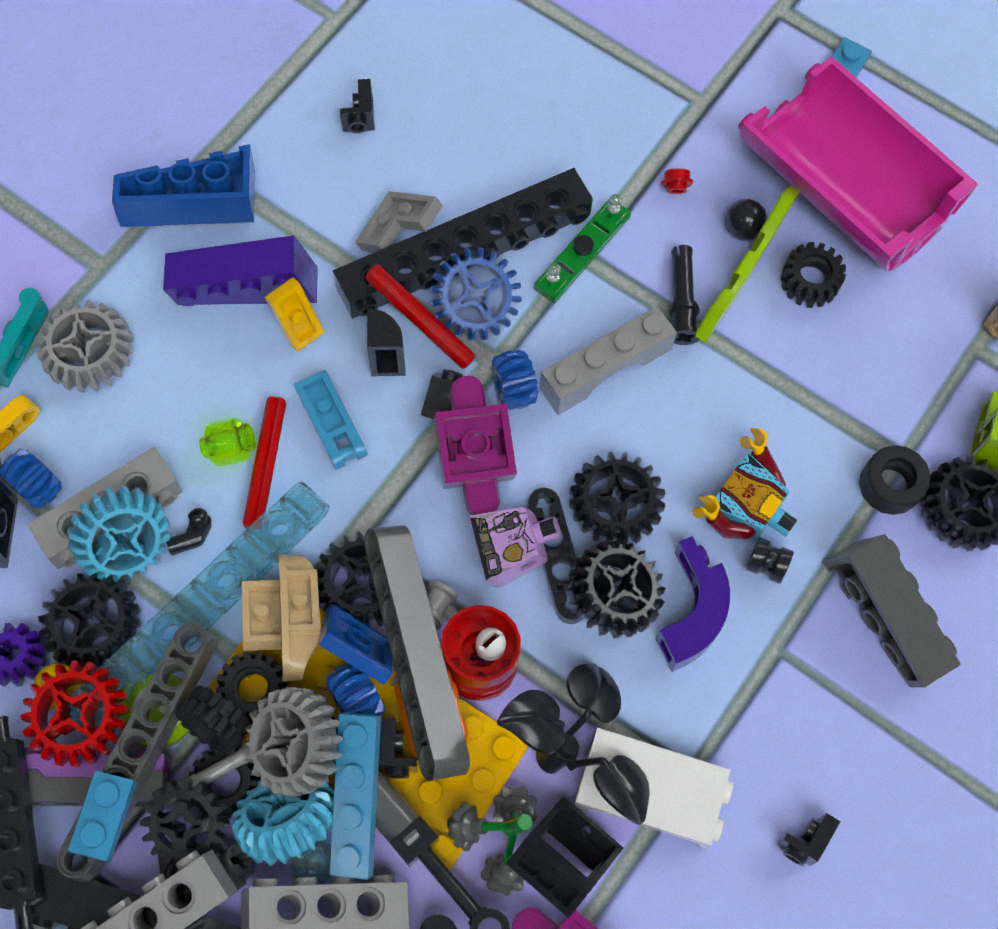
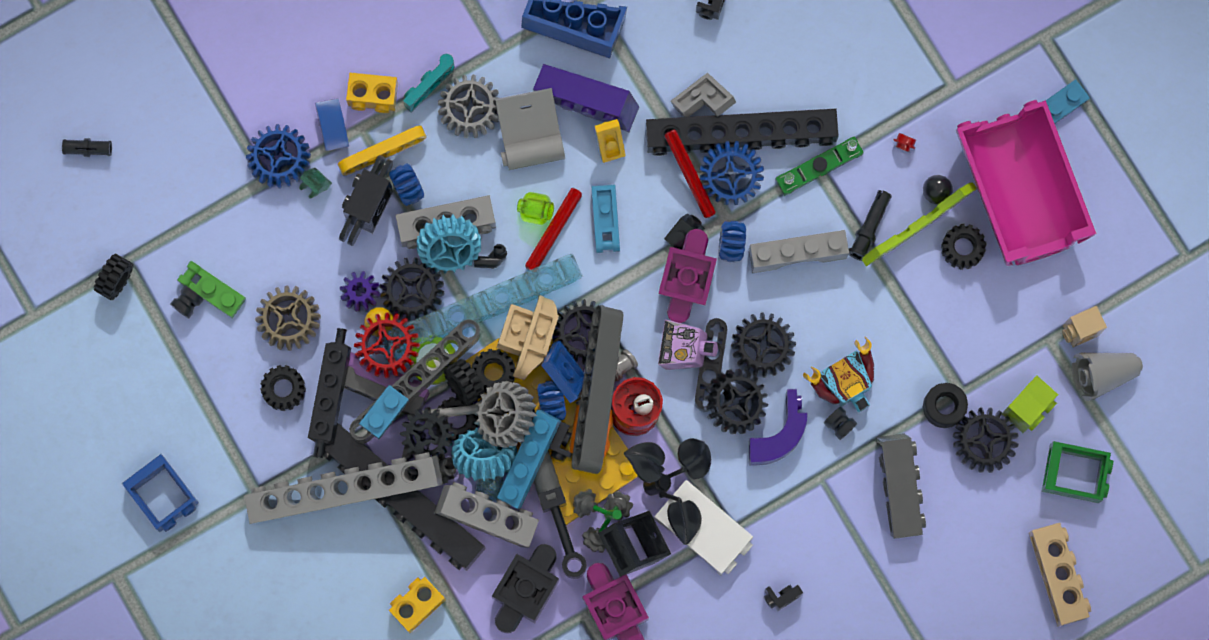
camera: 25 degrees right, 10 degrees up
black brick [367,308,406,376] -> none
none -> light grey door [495,88,565,170]

